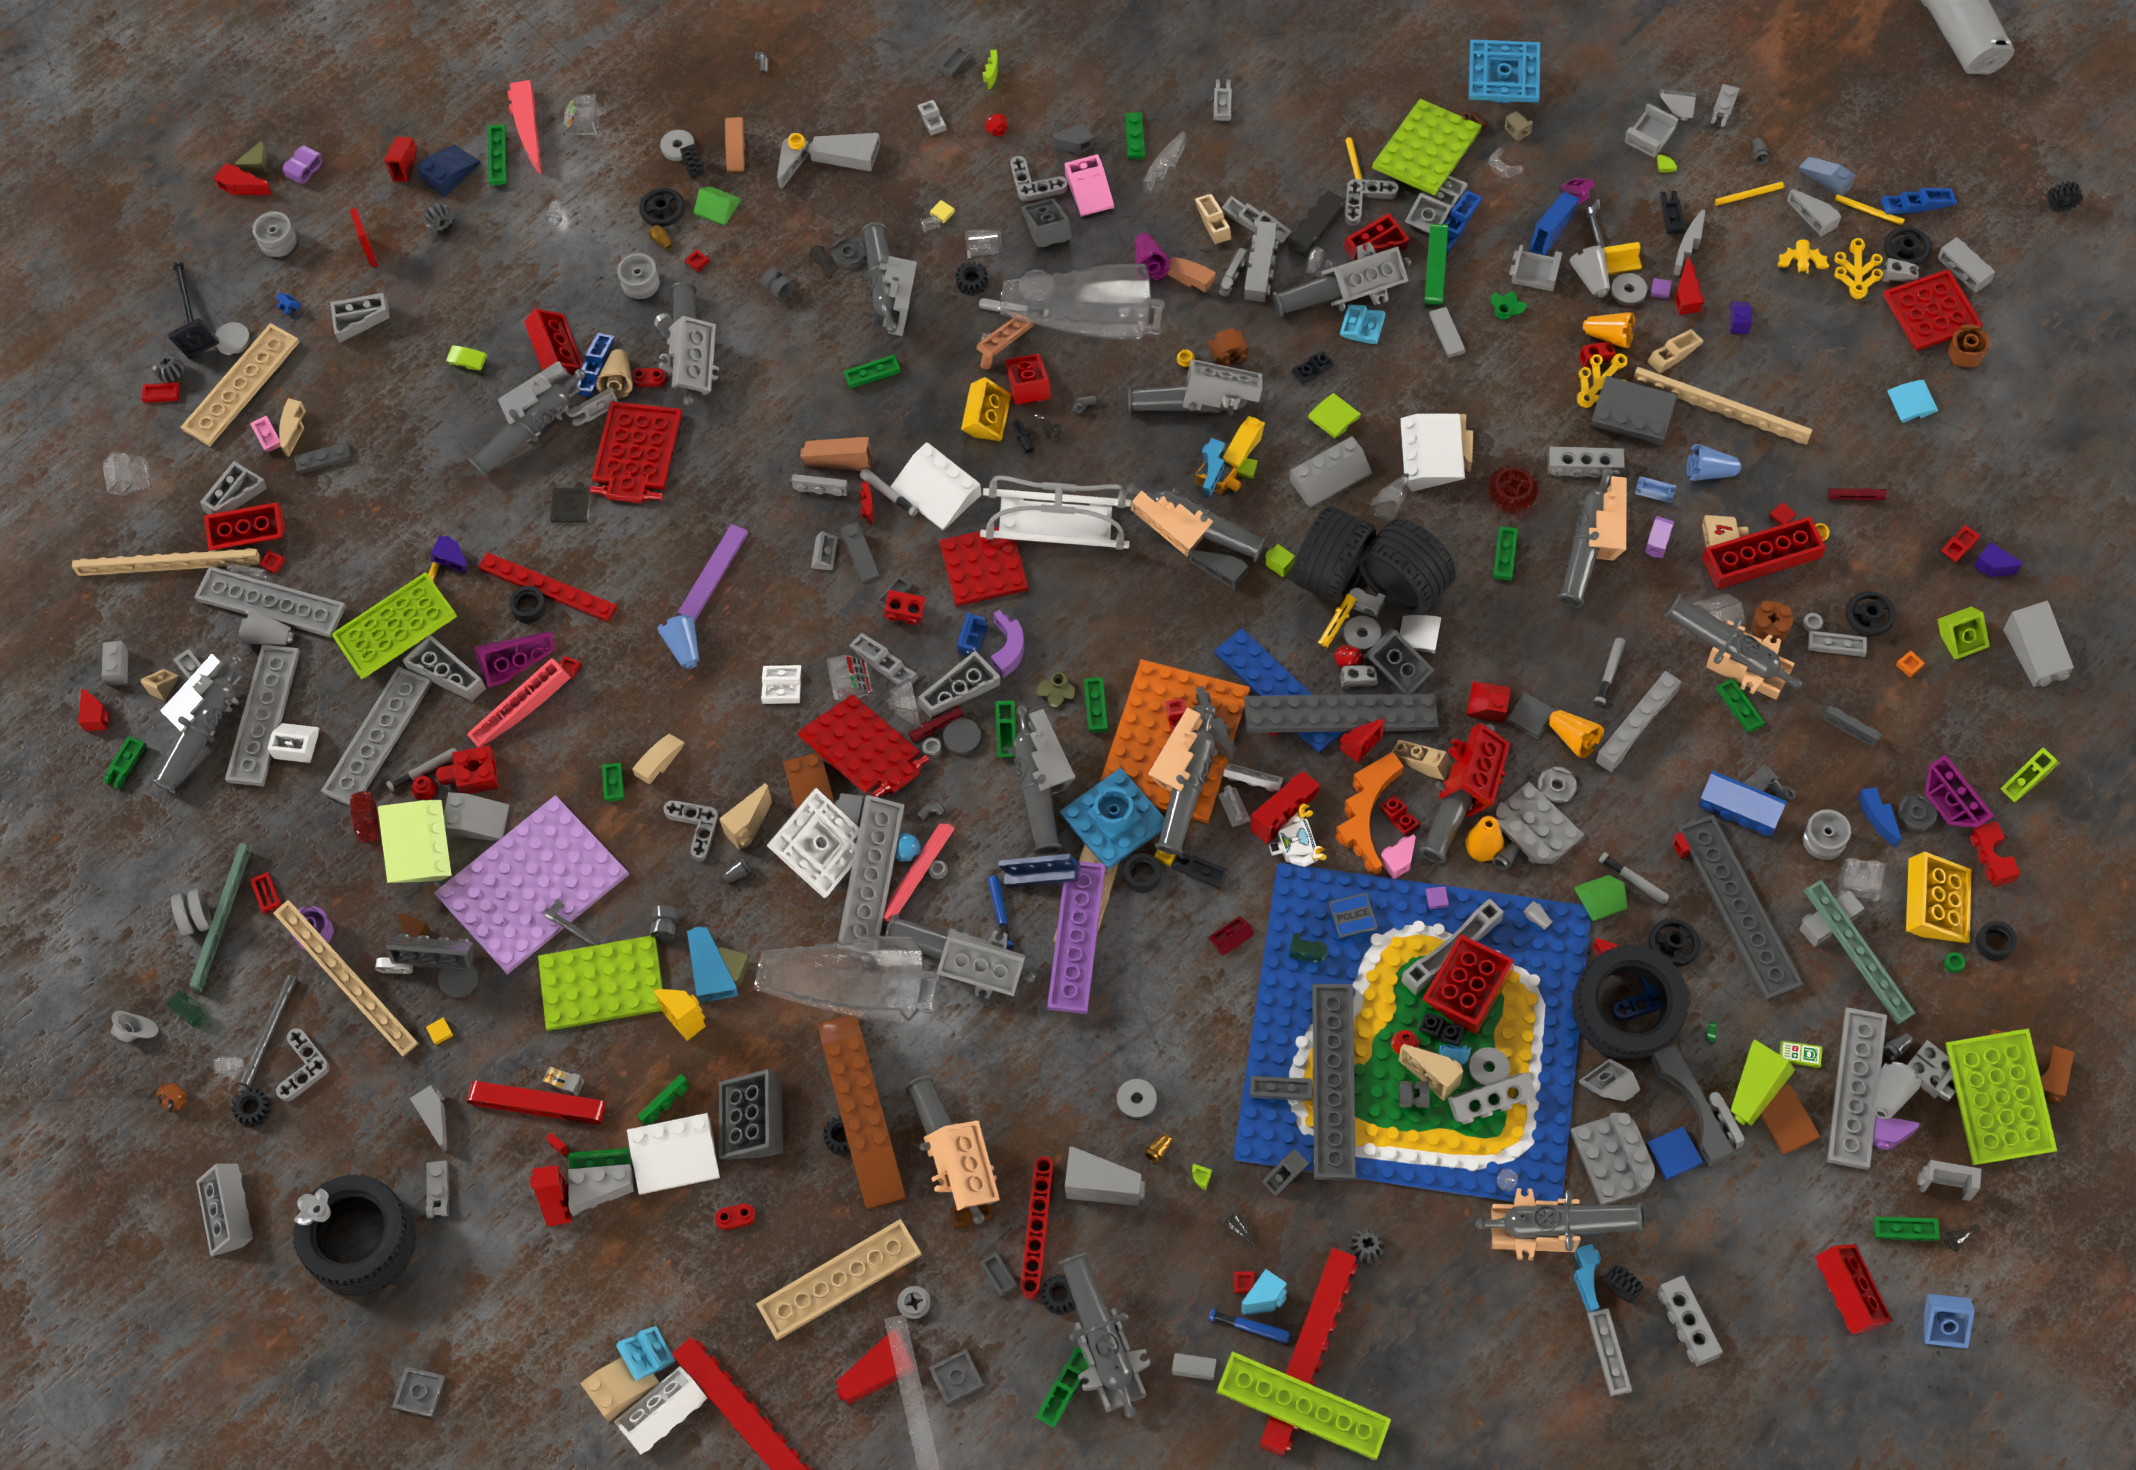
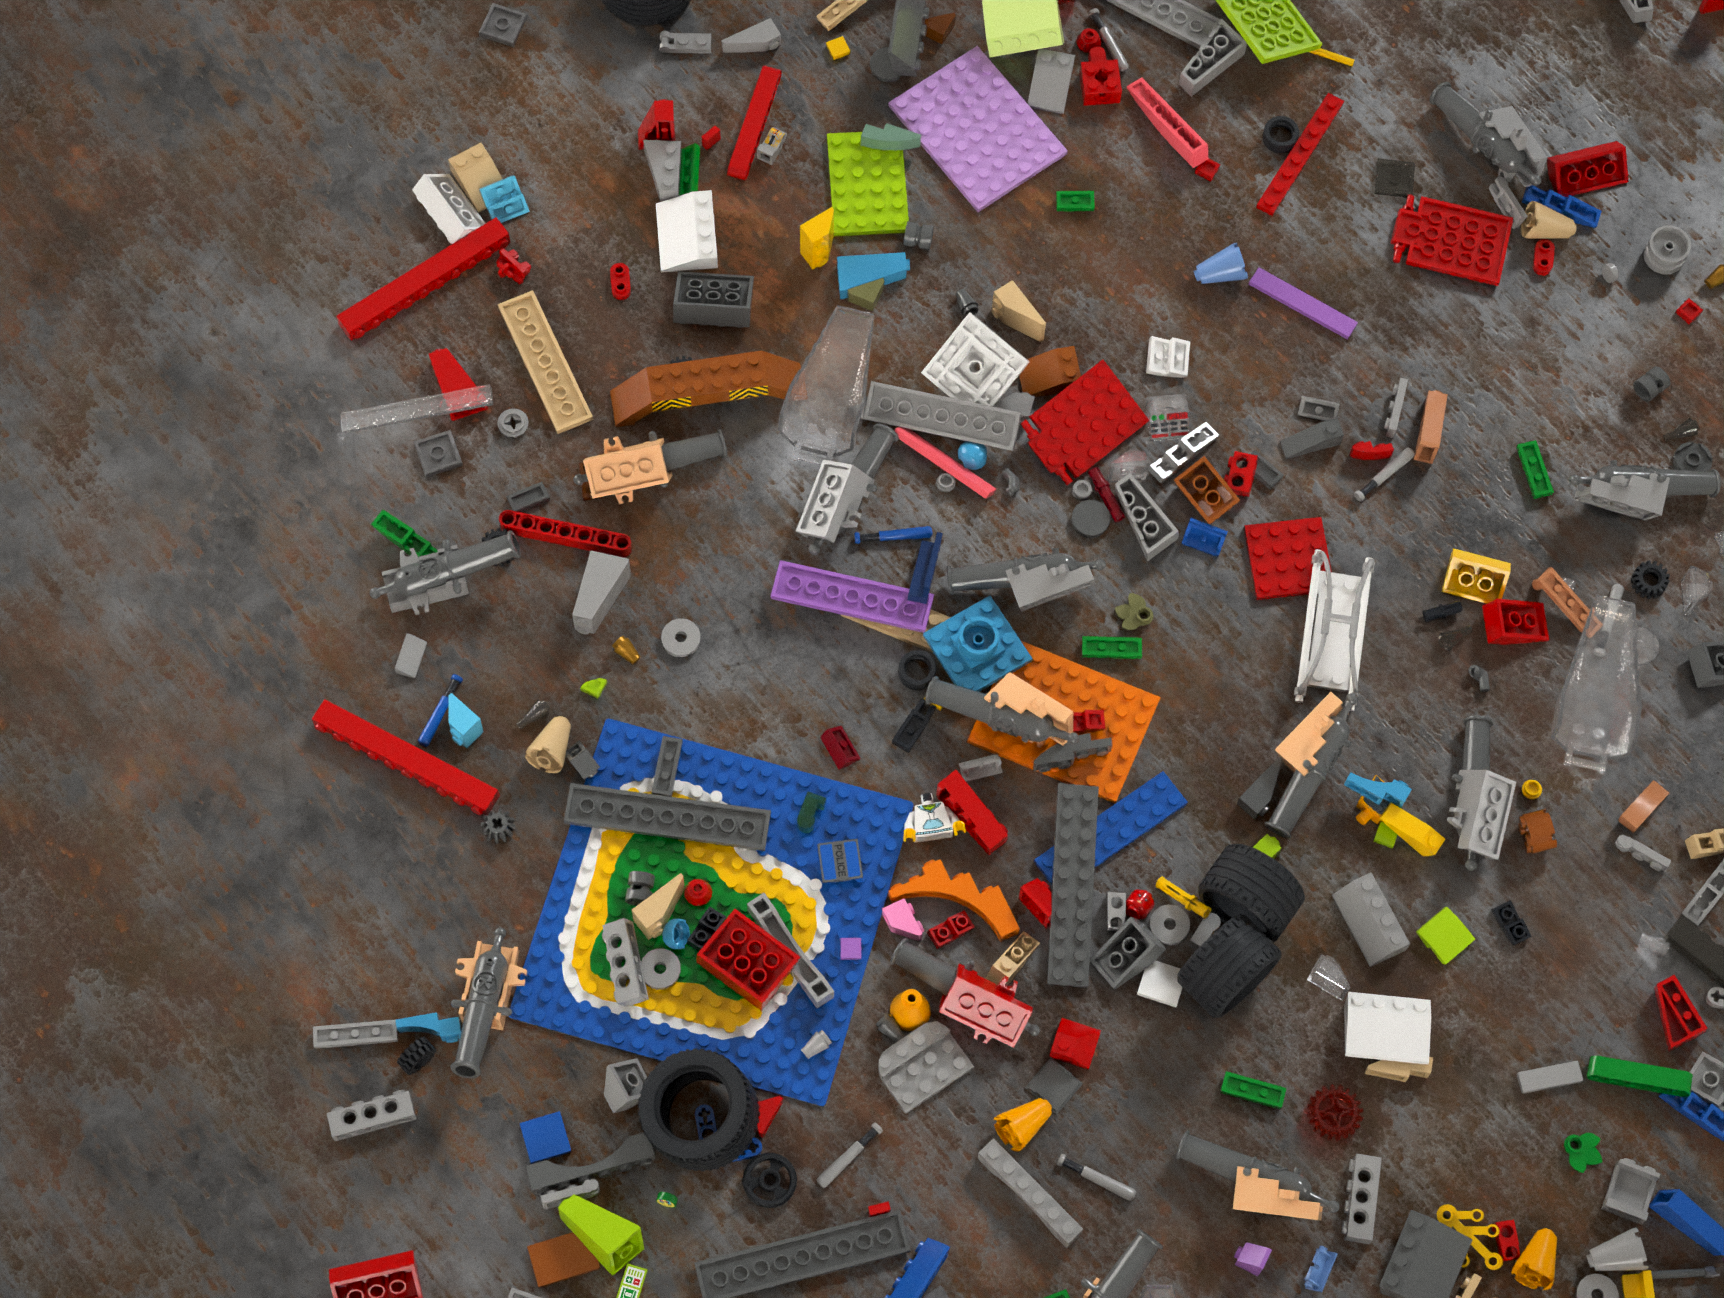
camera: 90 degrees right, 5 degrees up
dark purple slope [431,535,467,575] -> none
lime slope [446,345,487,370] -> none
magenta wedge [474,631,556,688] -> none
dark grey piece [544,899,600,946] -> none
tan slope [632,733,685,784] -> none
green plate [637,1074,689,1126] -> none
light grey piece [659,281,719,406] -> none
light grey beam [663,801,719,862] -> none
white slope [891,442,981,531] -> none
medium lavender arch [990,610,1024,678] -> none
green slope [995,701,1016,758] -> none
magenta cone [1135,233,1170,281] -> none
lime plate [1216,1351,1391,1460] -> none
light grey plate [1223,763,1284,792] -> none
red tile [1234,1271,1255,1294] -> none
light grey wedge [1244,220,1279,302] -> none
light grey piece [1272,242,1411,317] -> none
medium azure slope [1340,305,1386,344] -> none
clear tile [1497,1169,1518,1191] -> none
light grey tile [1537,767,1577,805] -> none
light grey plate [1570,1113,1655,1205] -> none
bright green slope [1574,875,1627,921] -> none
none -> red hips [496,248,531,285]
none -> tan cone [525,716,571,773]
none -> sand green slope [861,123,922,151]
none -> dark orange slope [1174,456,1240,525]

